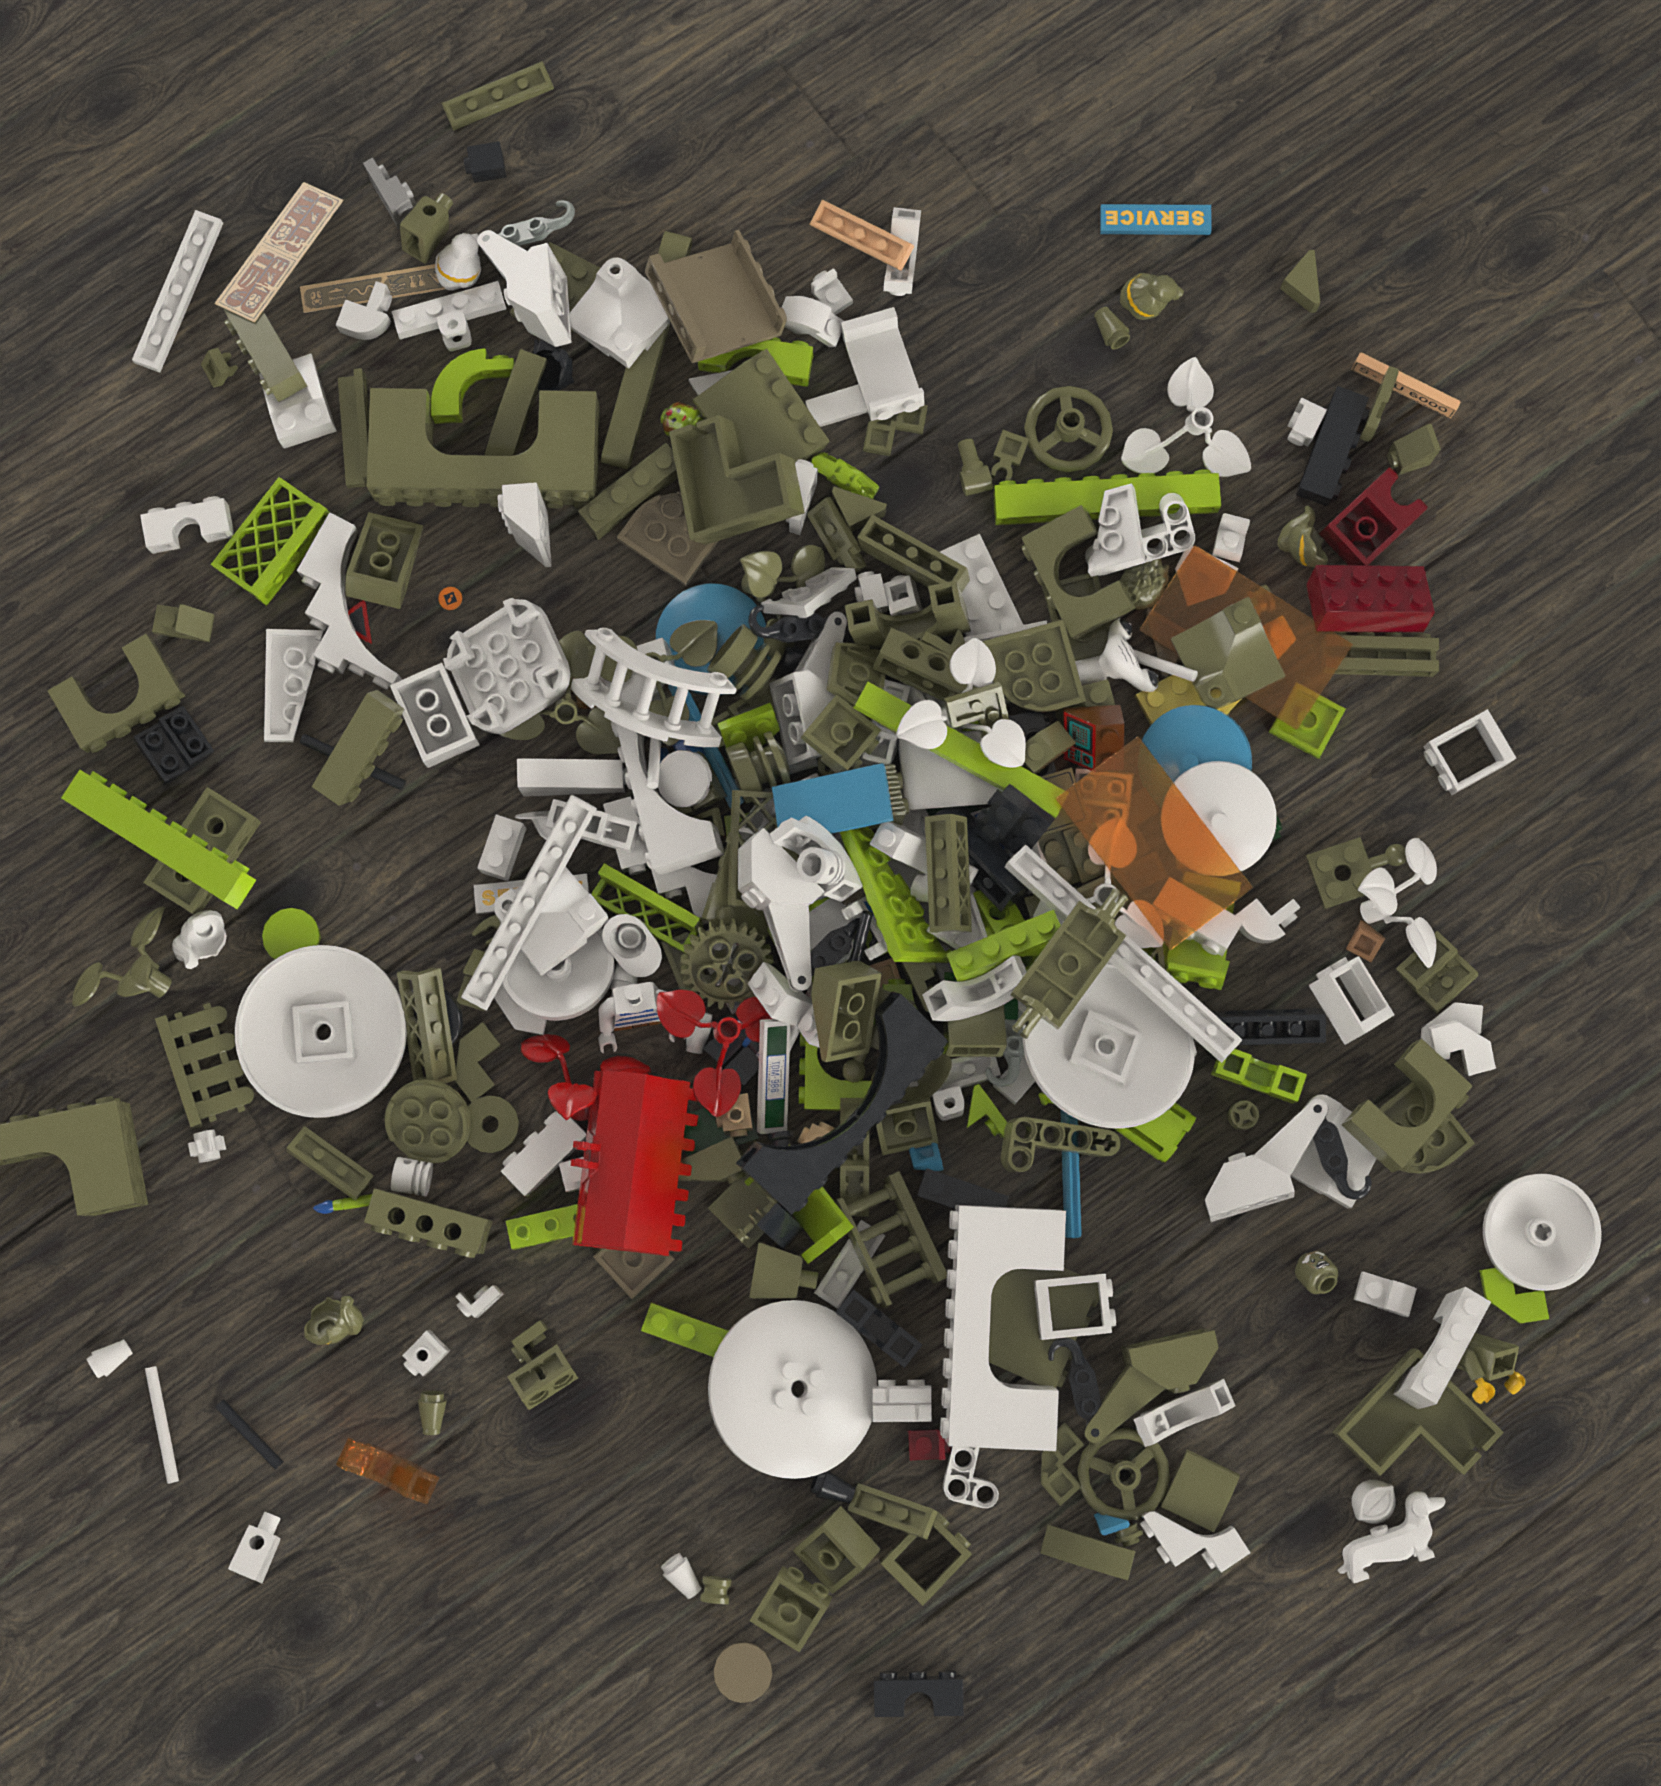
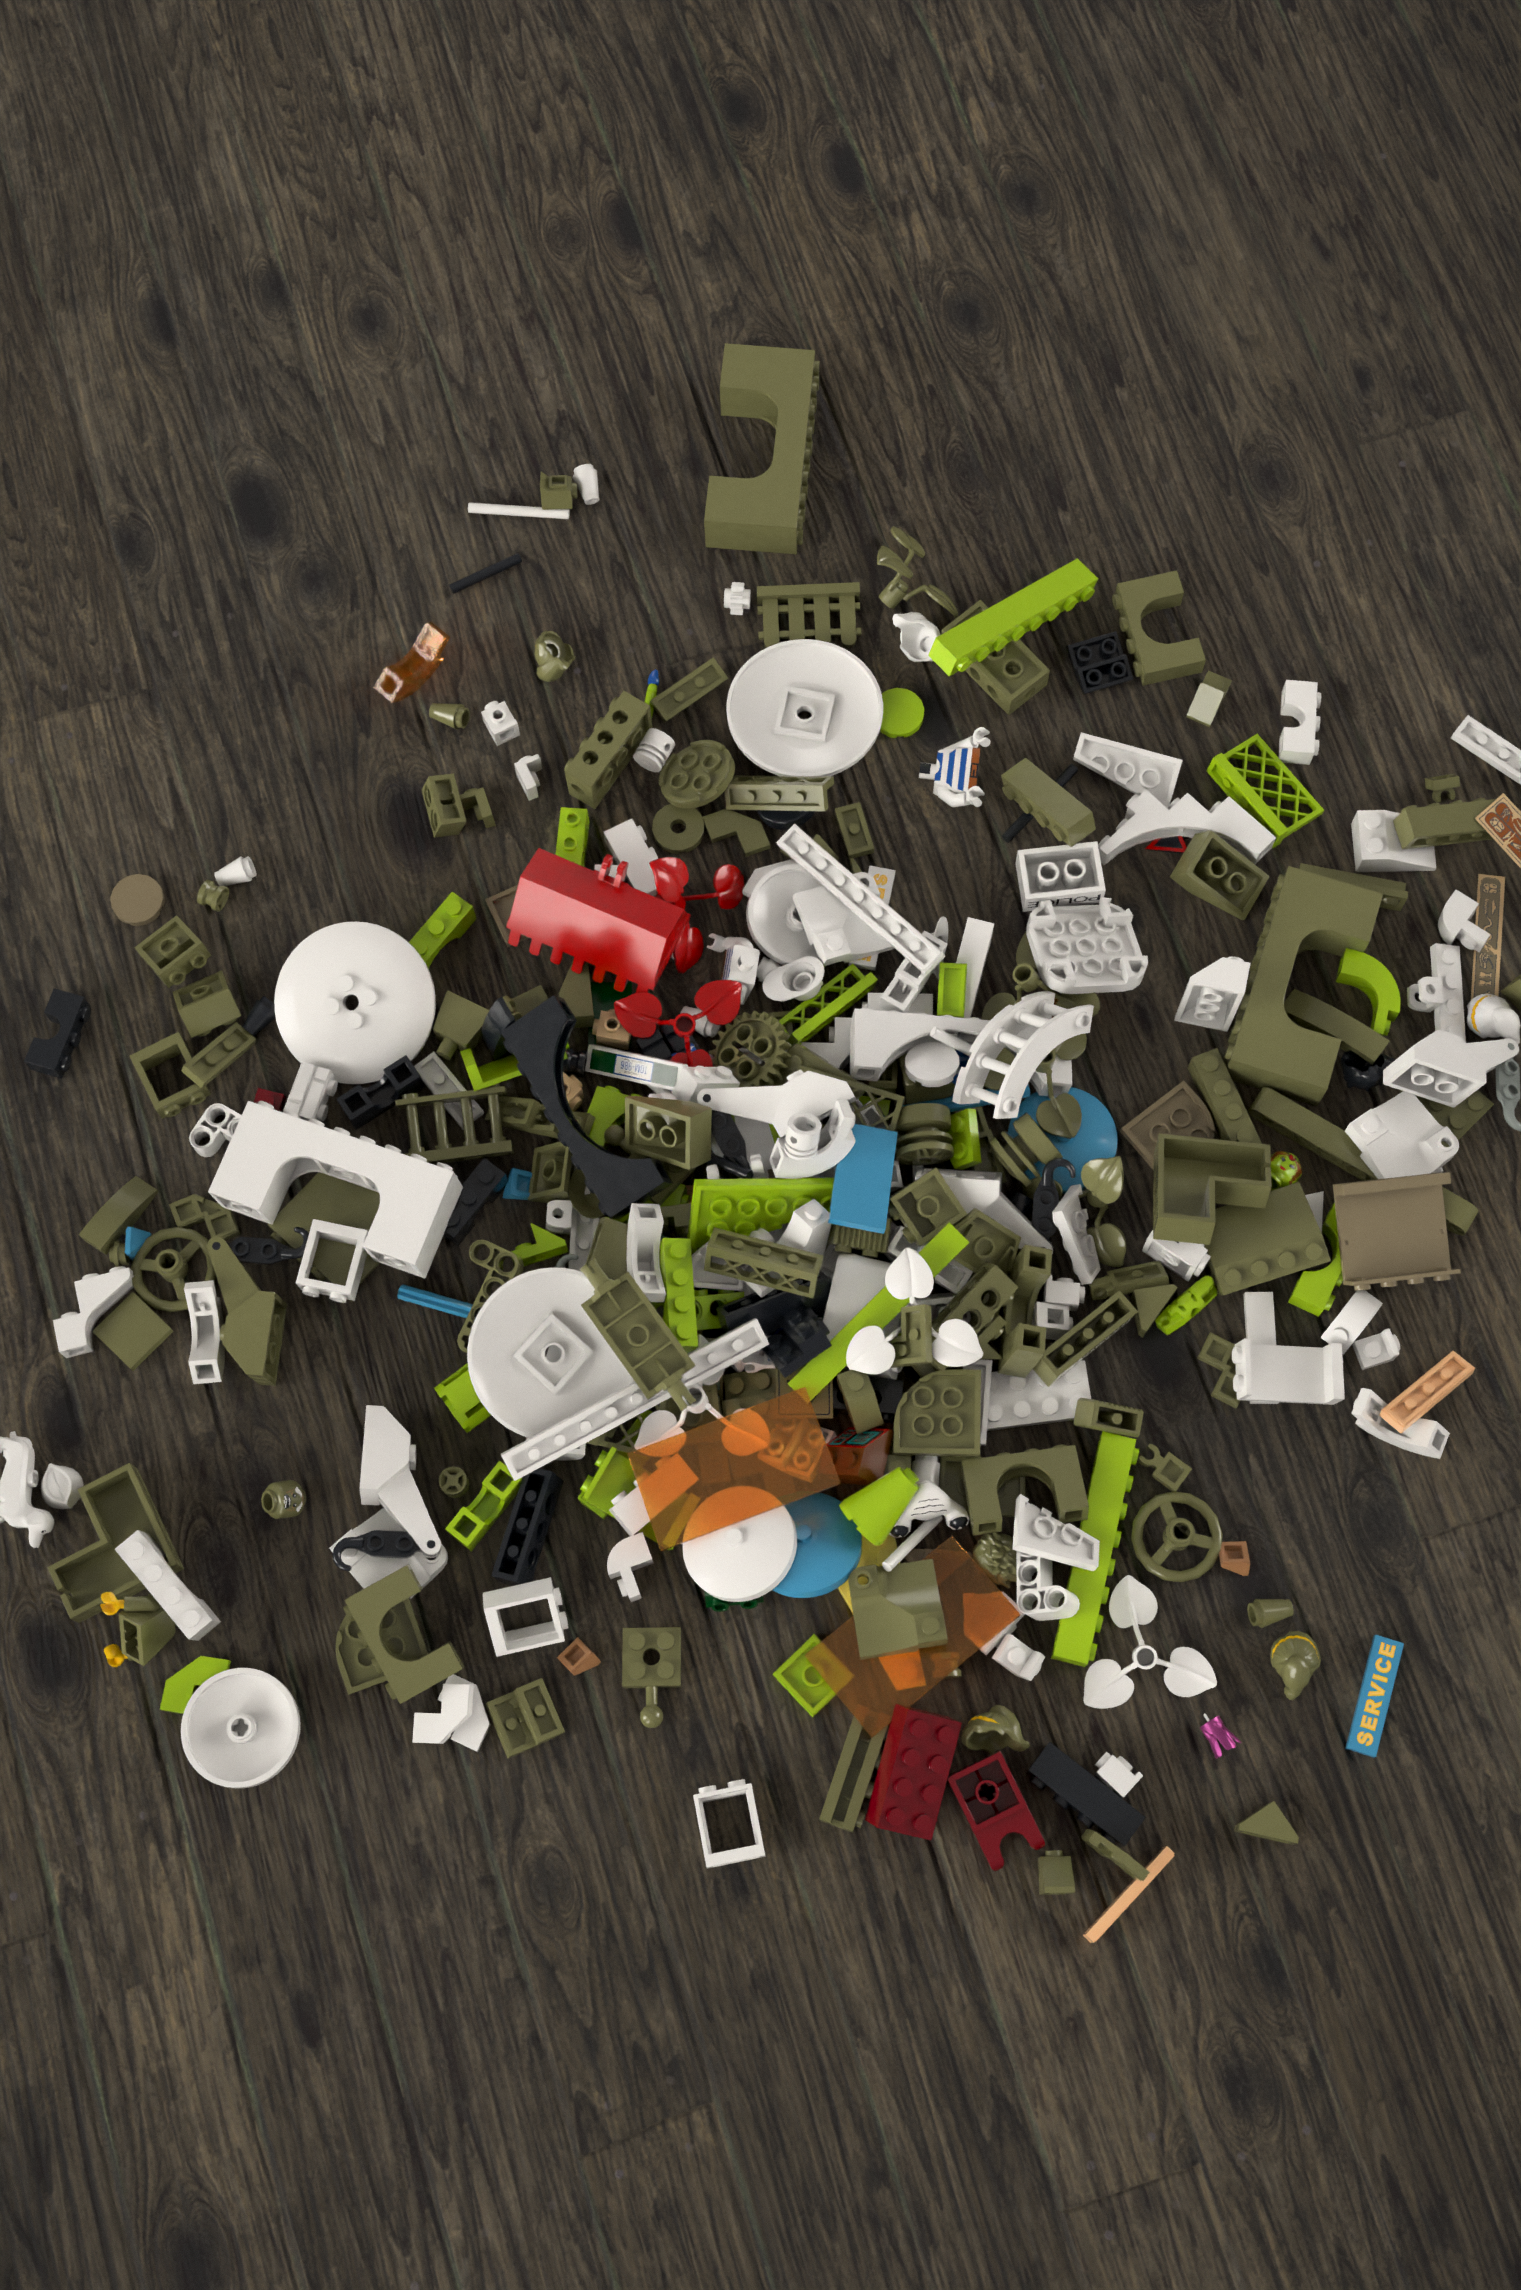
camera: 110 degrees right, 10 degrees down
white torso [228,1512,281,1583] -> none
orange sticker [439,587,462,610] -> none
white brick [478,815,526,881] -> none
olive pin [958,439,993,496] -> none
white brick [1354,1272,1417,1317] -> none
white plant [1358,838,1437,969] -> none
none -> olive window [540,472,578,510]
none -> olive plate [834,802,874,859]
none -> lime cone [839,1467,919,1546]
none -> torso [919,727,991,807]
none -> lime tile [937,962,967,1018]
none -> olive brick [1074,1398,1144,1438]
none -> flat silver piece [1200,1714,1242,1759]
none -> medium nougat slope [1219,1541,1250,1576]

